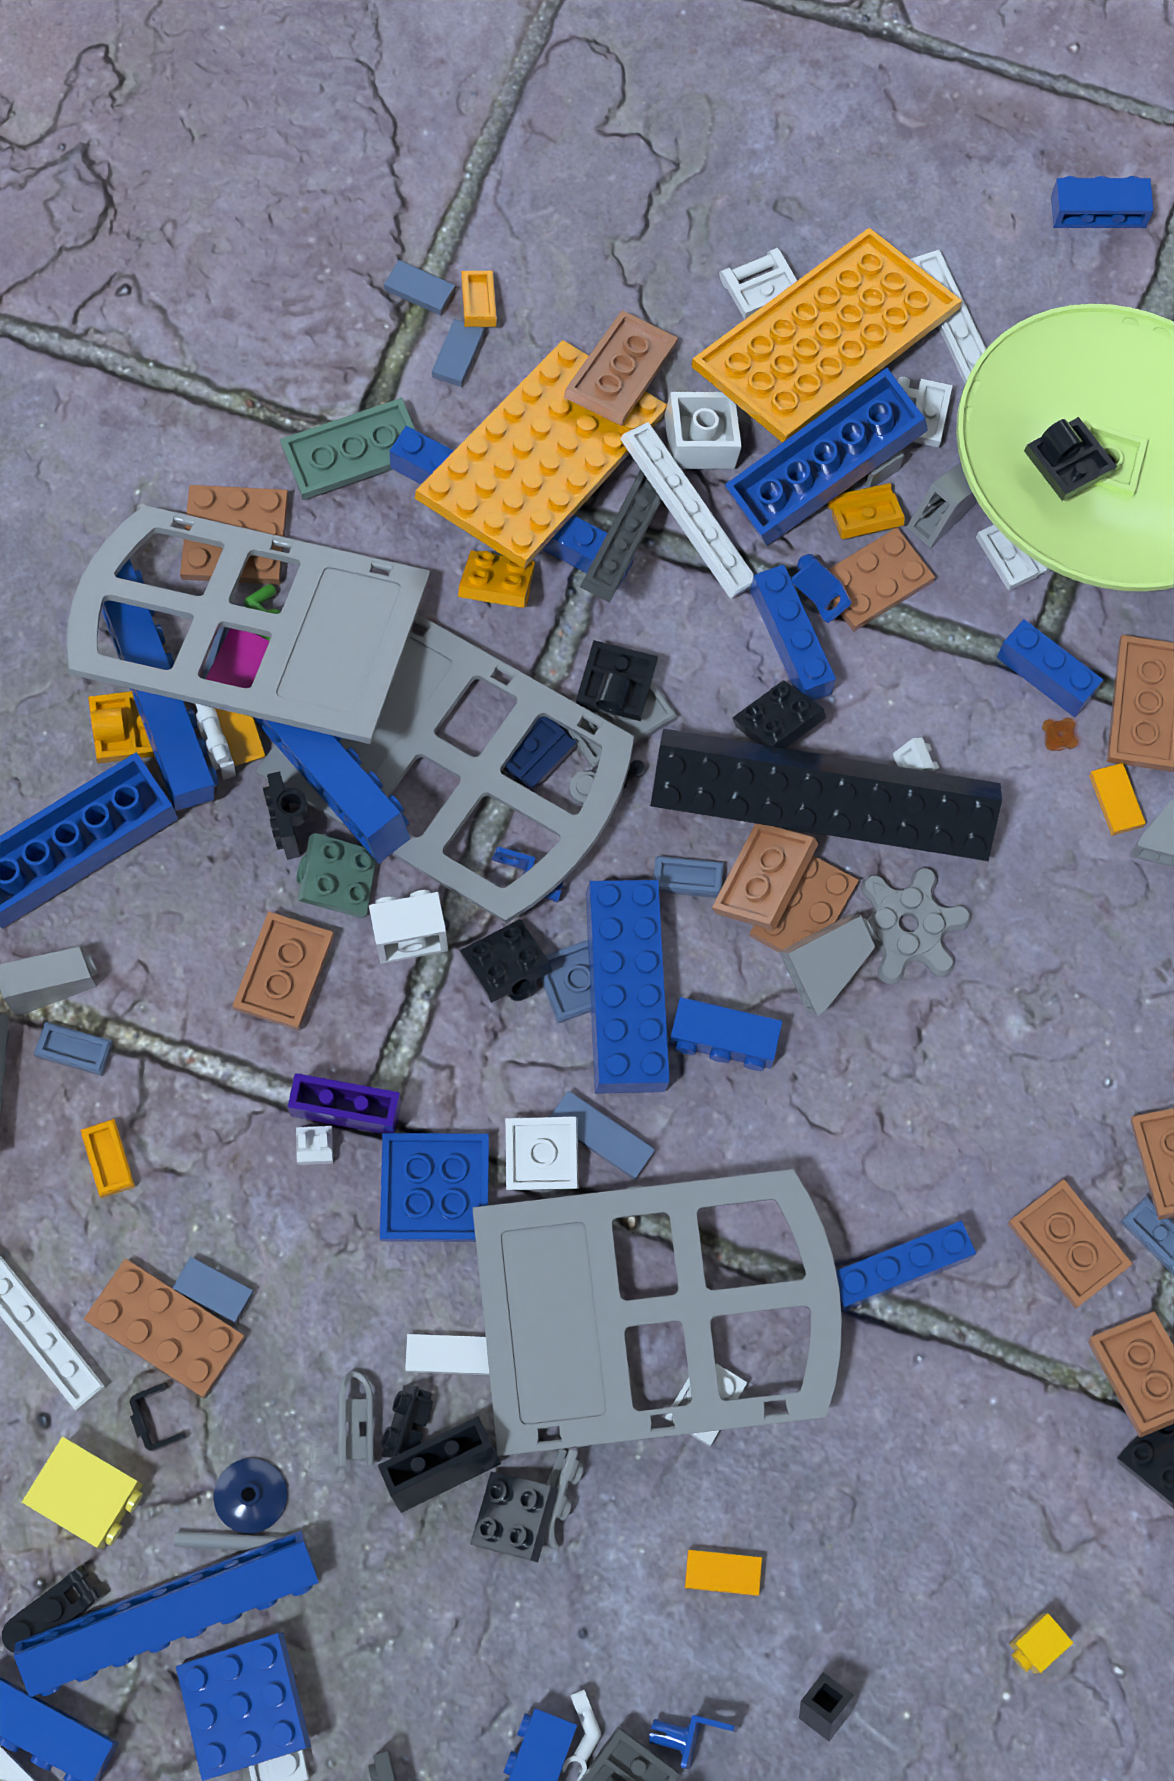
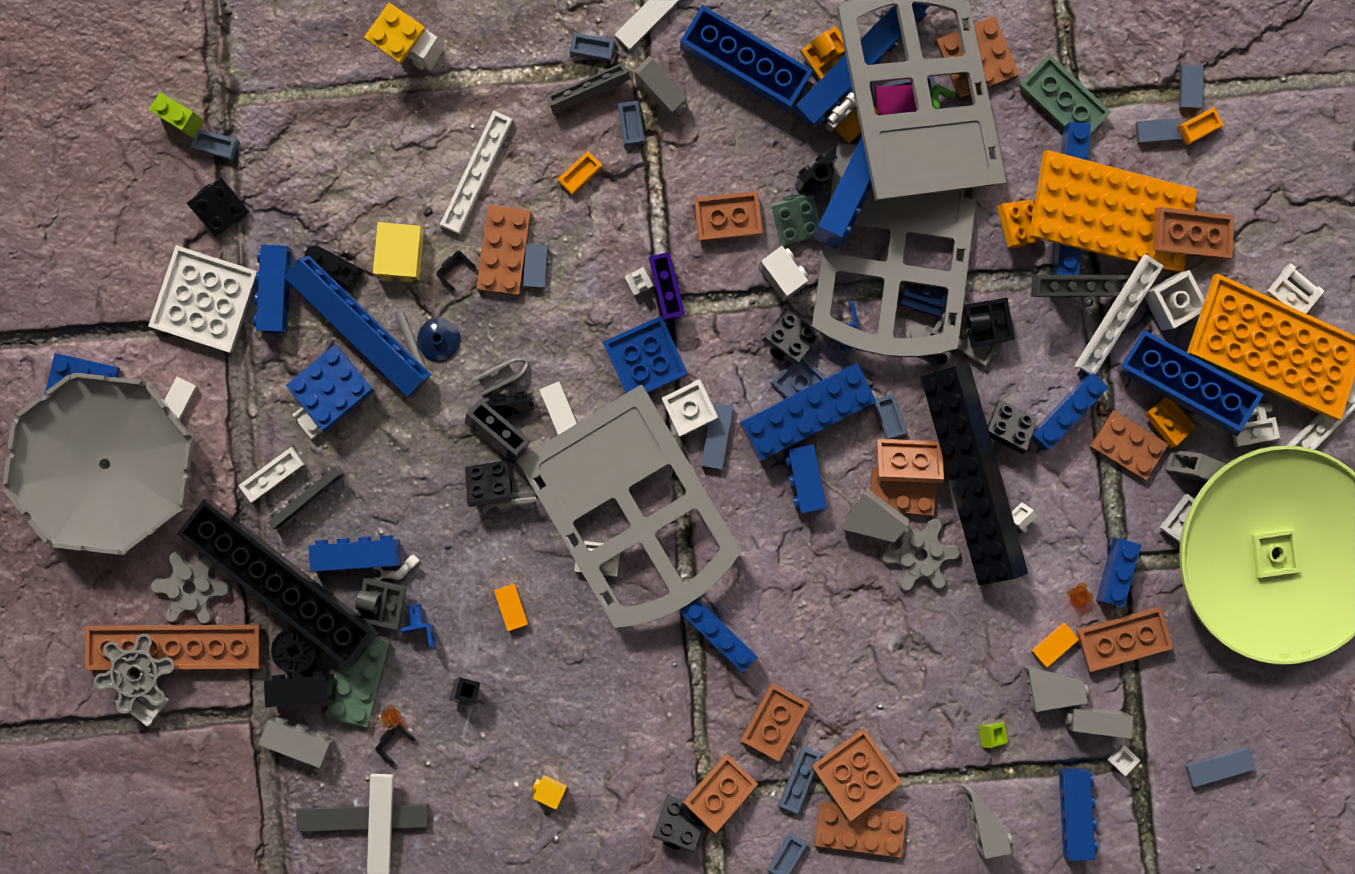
camera: 65 degrees right, 15 degrees up
blue bracket [791,554,852,623] -> none
black plate [1024,417,1117,501] -> none

